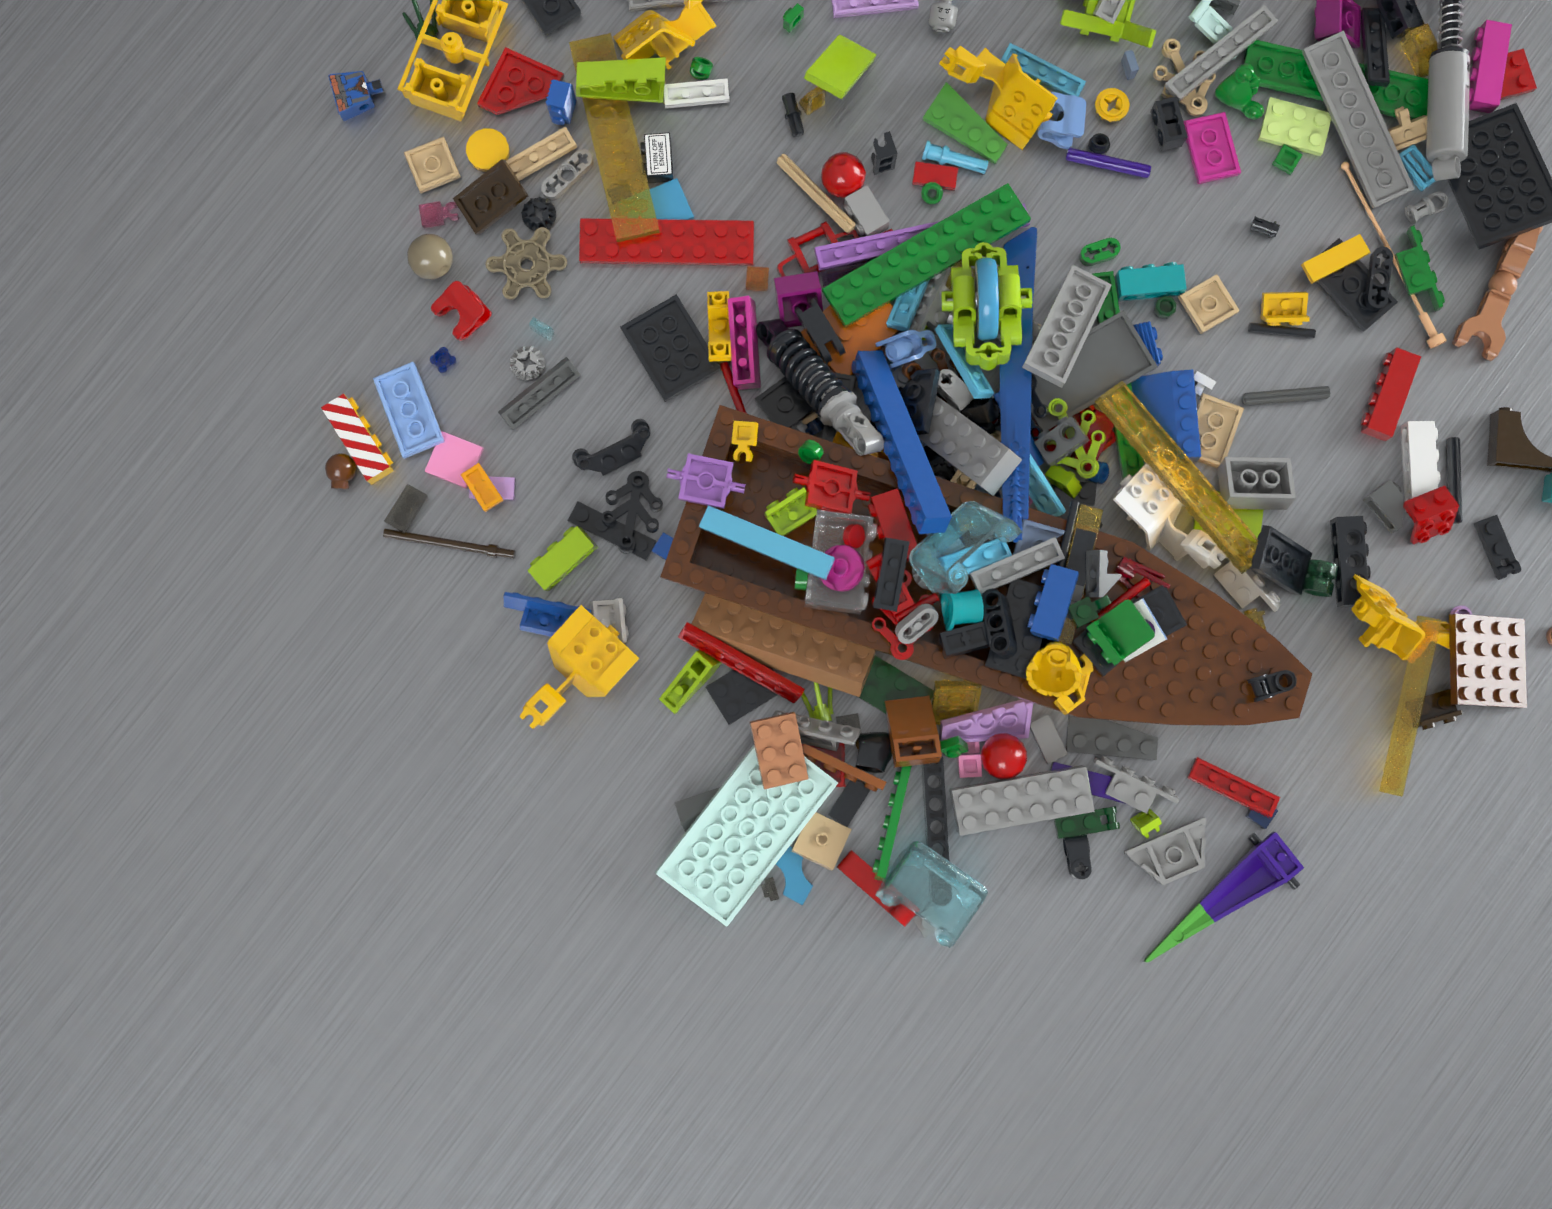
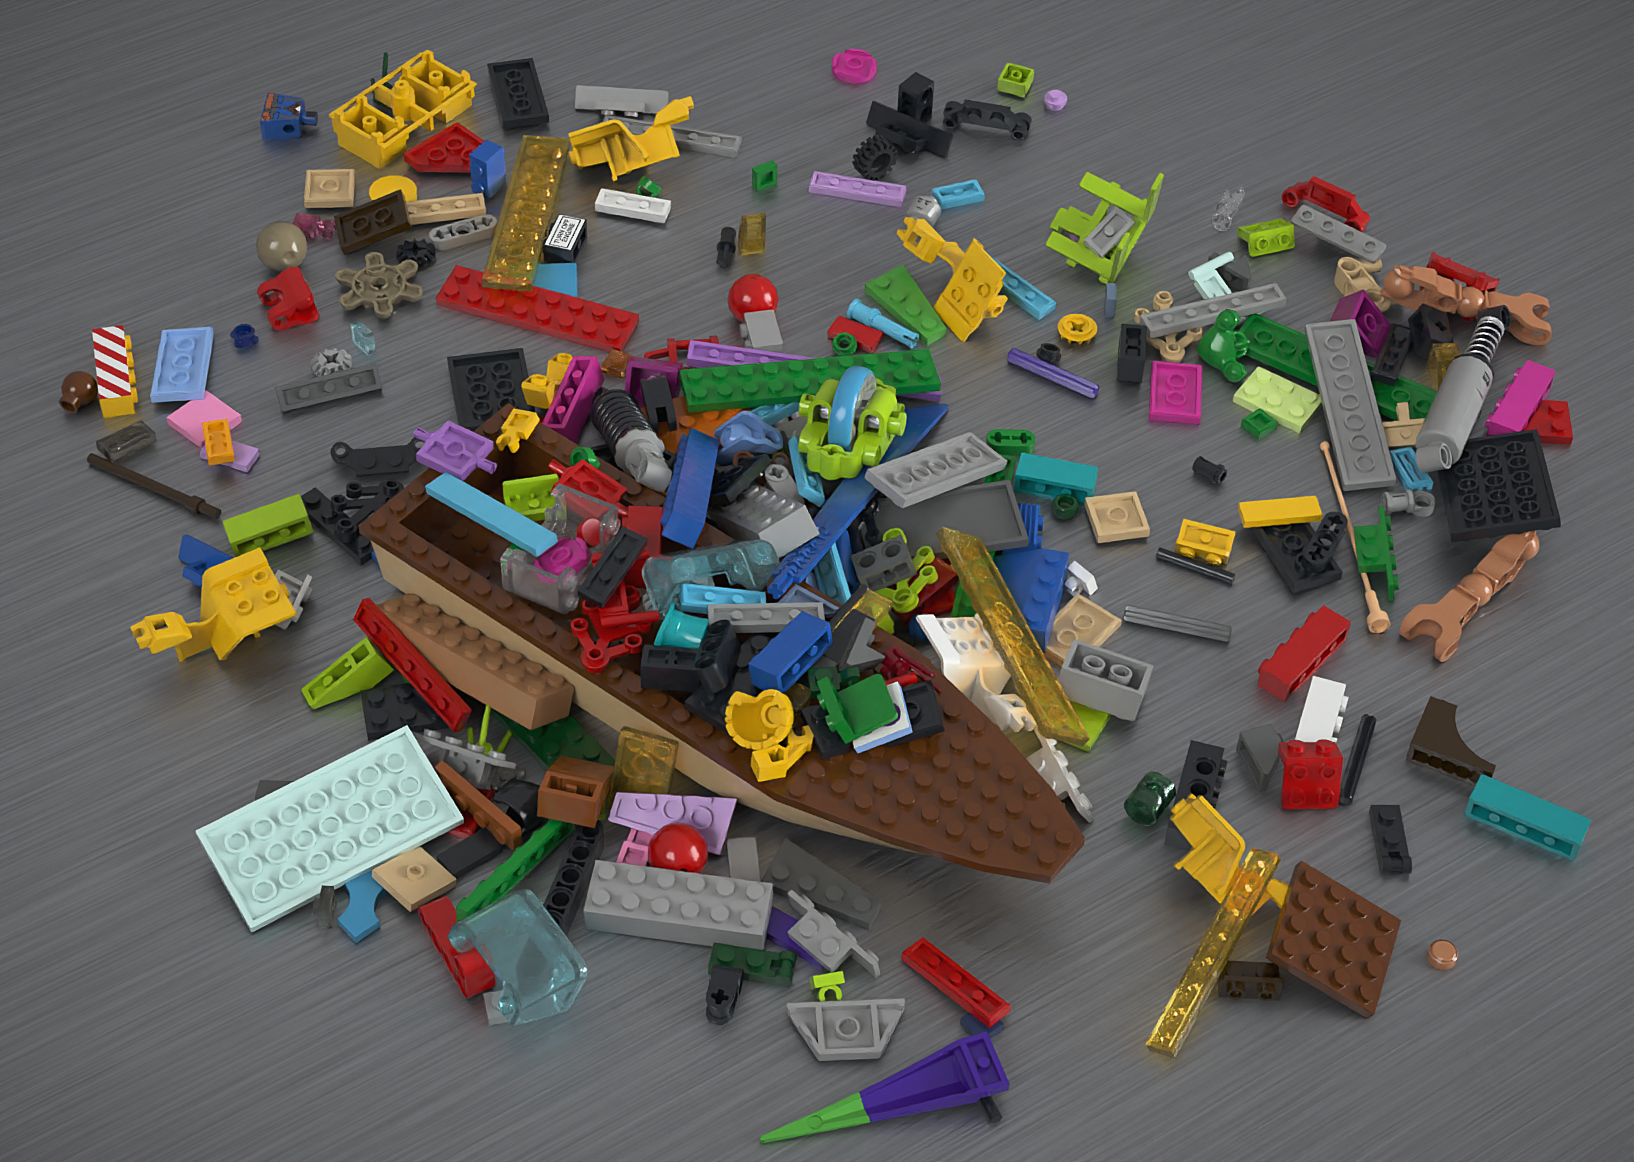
camera: 20 degrees right, 35 degrees down
lime wedge [576,57,666,103] -> none
nougat plate [750,712,809,790] -> none
tan axle [777,154,856,233] -> none
lime tile [804,34,877,99] -> none
black hinge [871,131,898,175] -> none
light grey plate [895,604,938,644] -> none
green plate [940,736,969,758] -> none
medium blue piece [1038,92,1086,149] -> none
black piece [1247,670,1297,702] -> none
black plate [1251,525,1312,595] -> none

